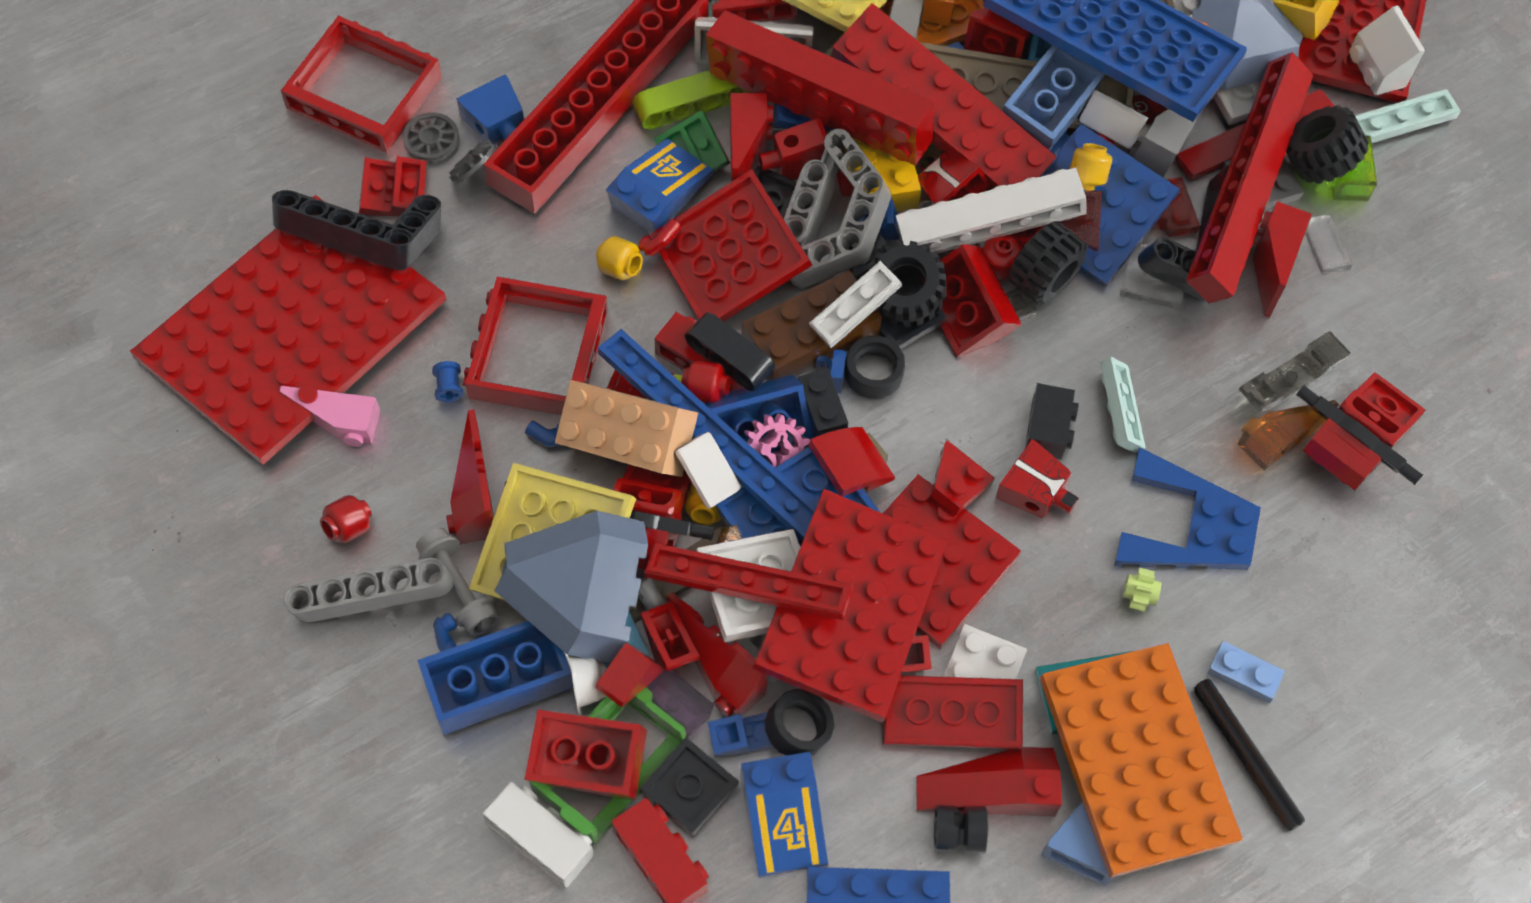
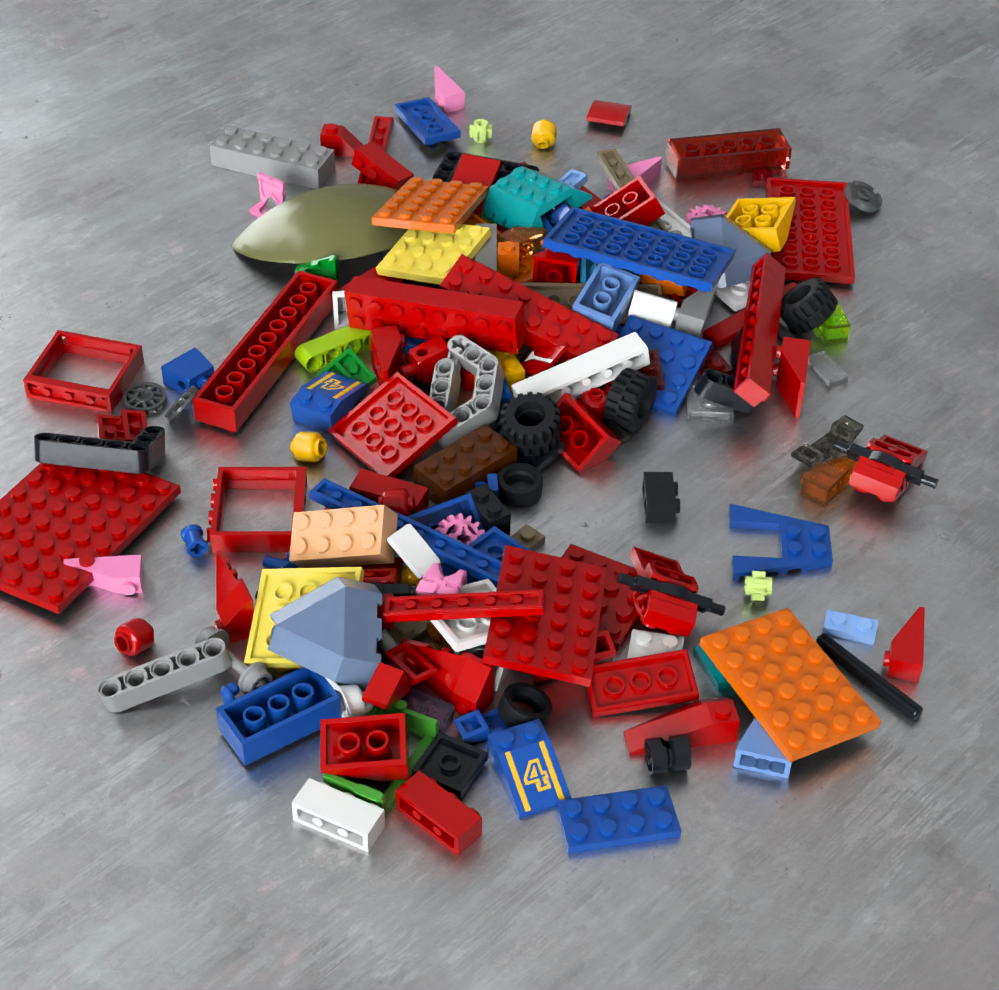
camera: 10 degrees left, 20 degrees down
red arm [638,219,681,256] -> none
black beam [684,312,775,391] -> none
white tile [809,261,902,348] -> none
red slope [809,427,895,496] -> none
red wing [931,441,995,516] -> none
red torso [995,439,1079,518] -> none
yellow head [1070,143,1112,191] -> none
light aqua plate [1100,356,1146,453] -> none
white slope [1349,6,1425,96] -> none
light aqua plate [1355,89,1461,144] -> none
none -> bright pink piece [416,563,467,595]
none -> red piece [616,547,725,637]
none -> red slope [882,607,925,682]

